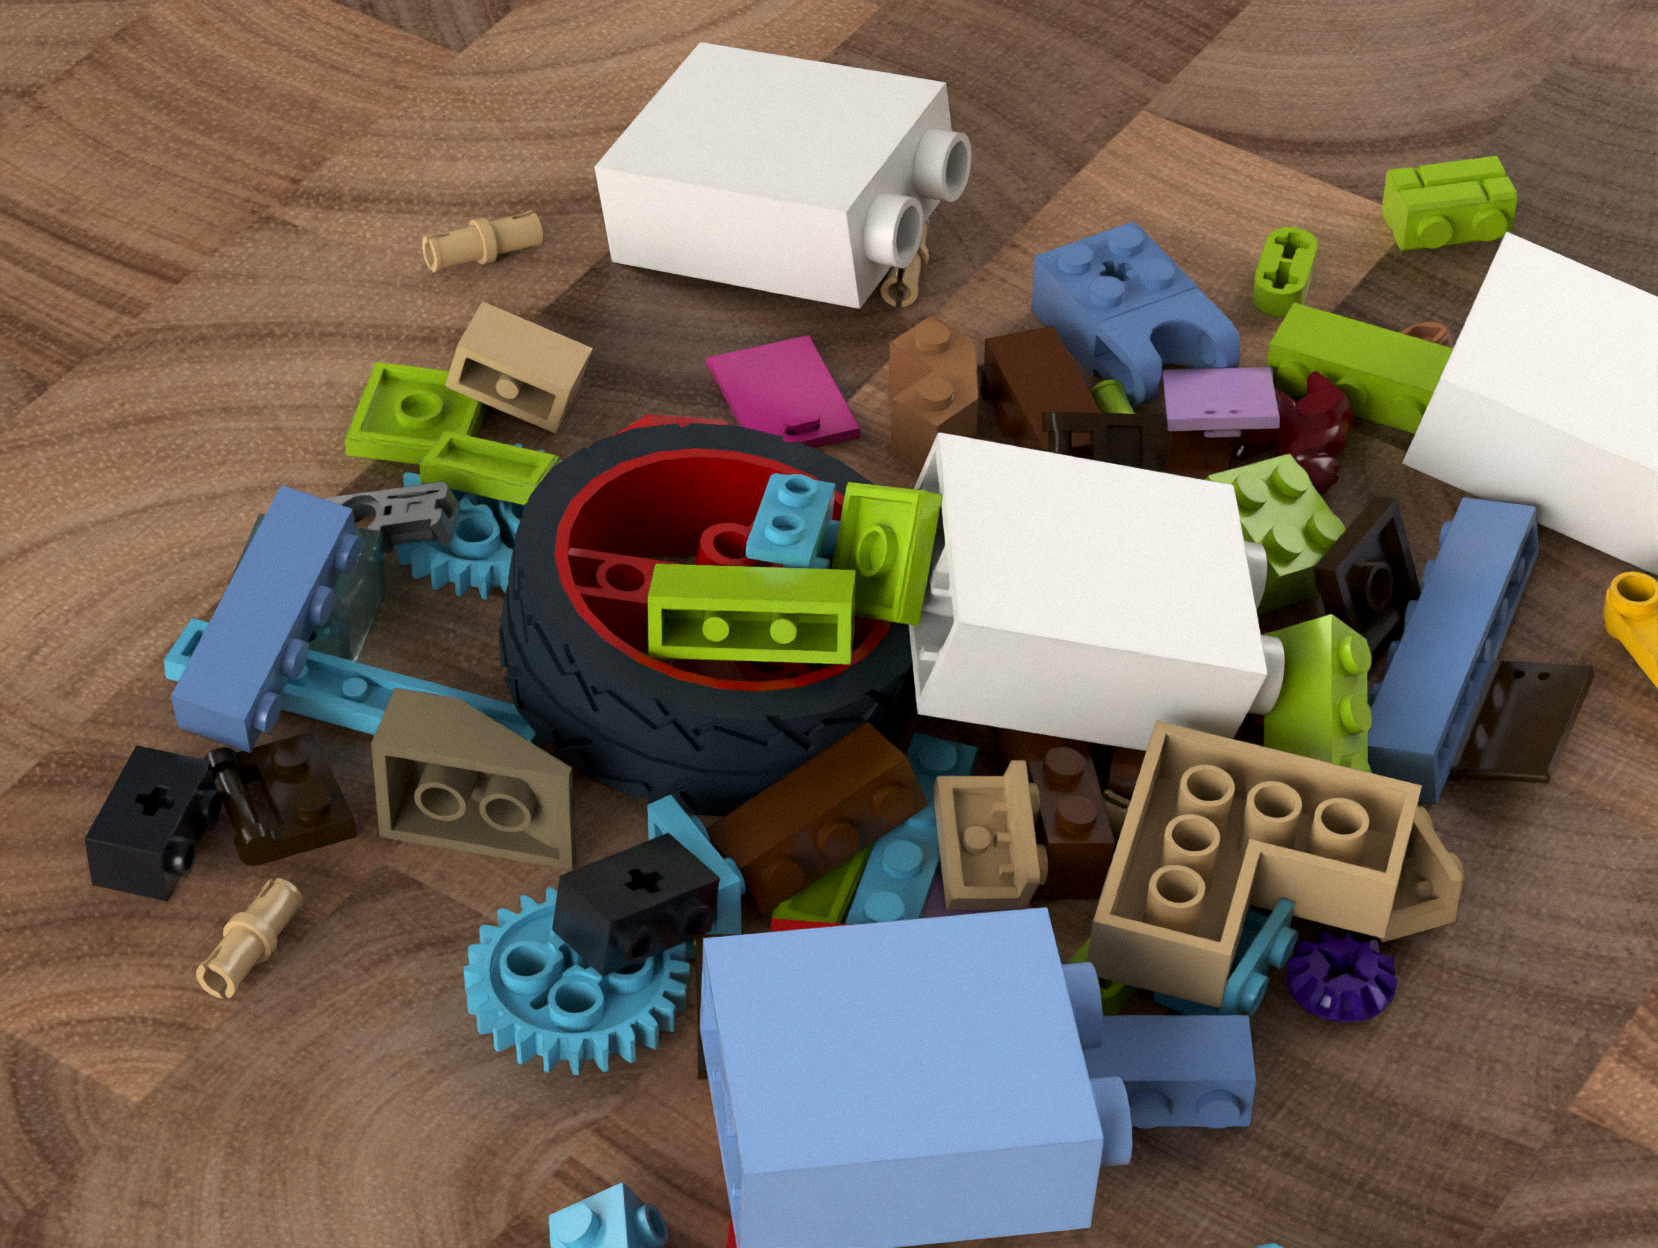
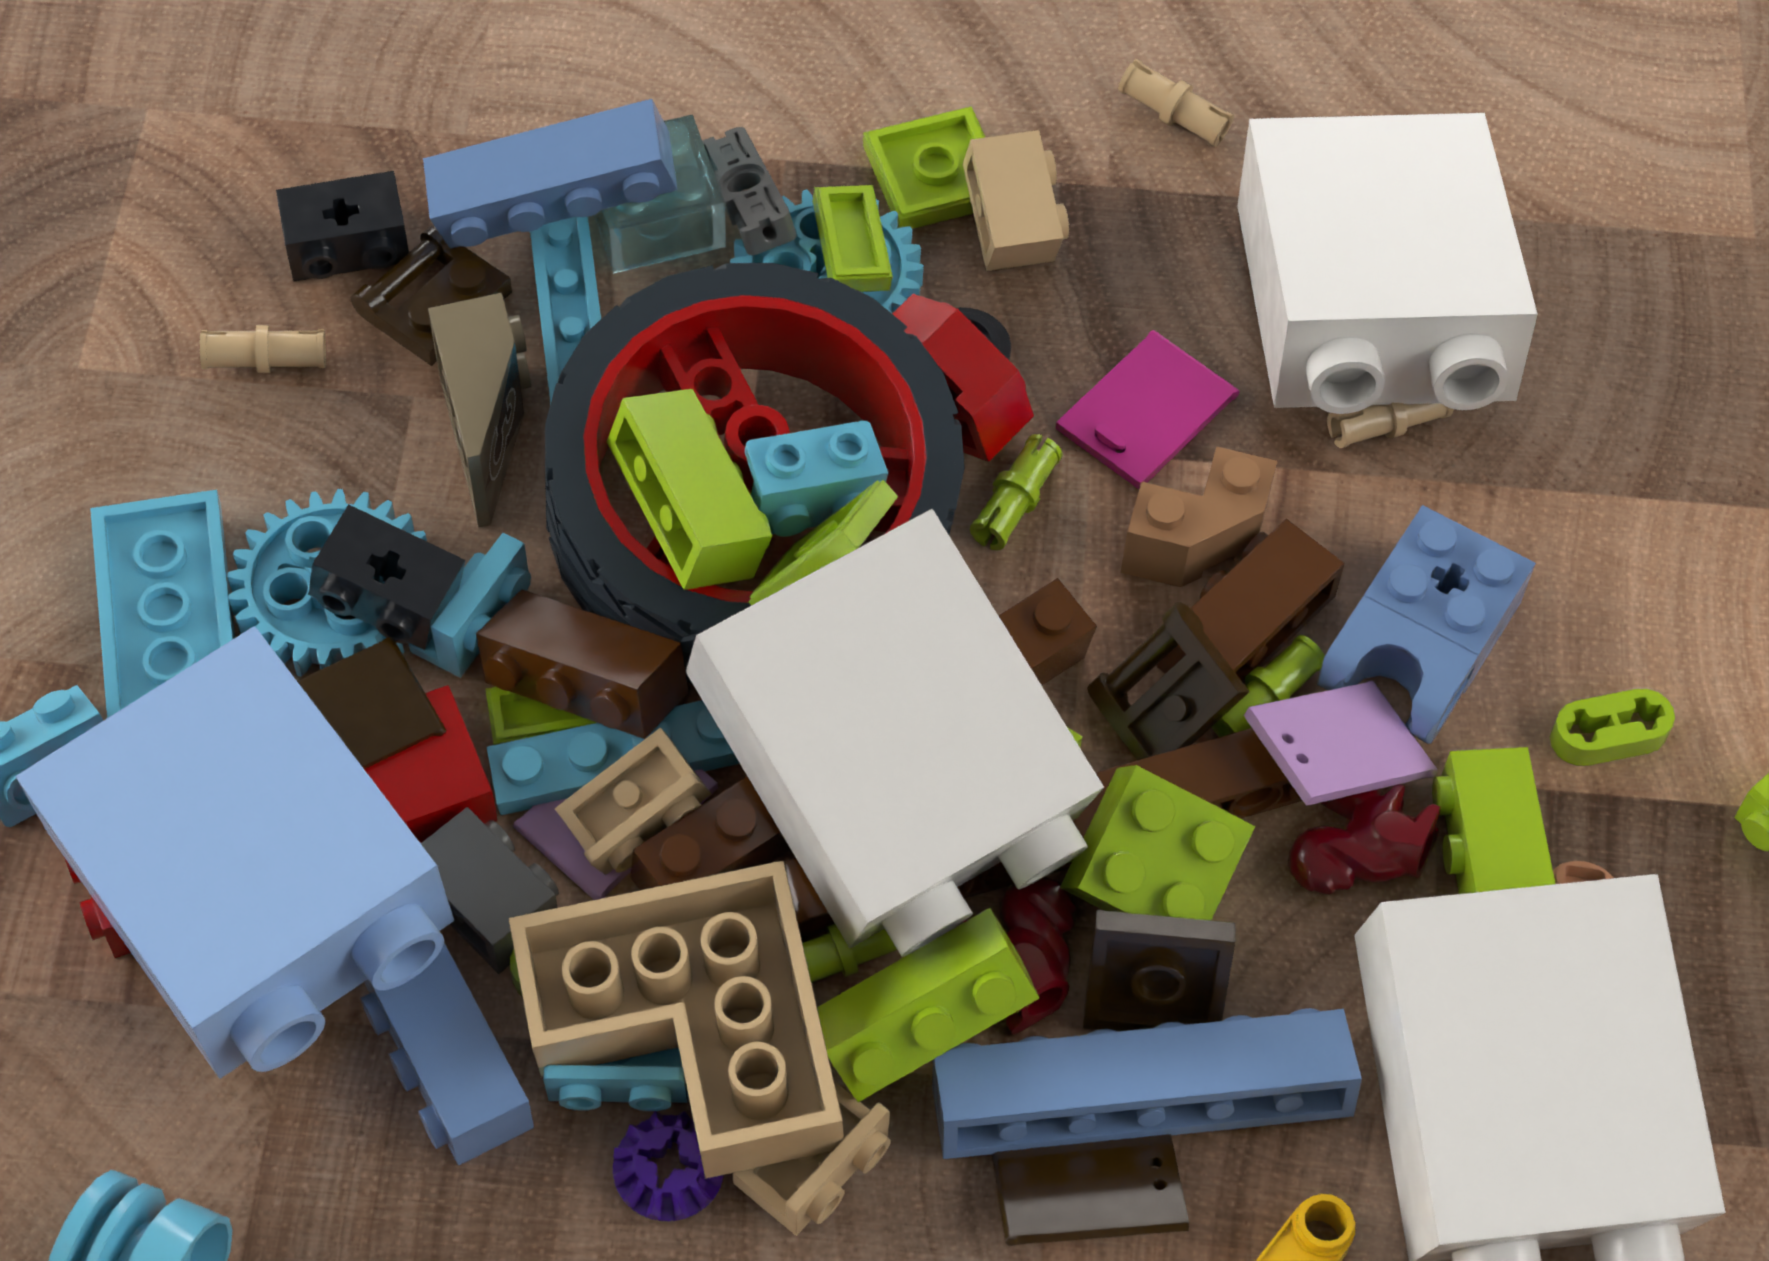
camera: 60 degrees right, 15 degrees up
none -> medium azure plate [90,489,235,718]

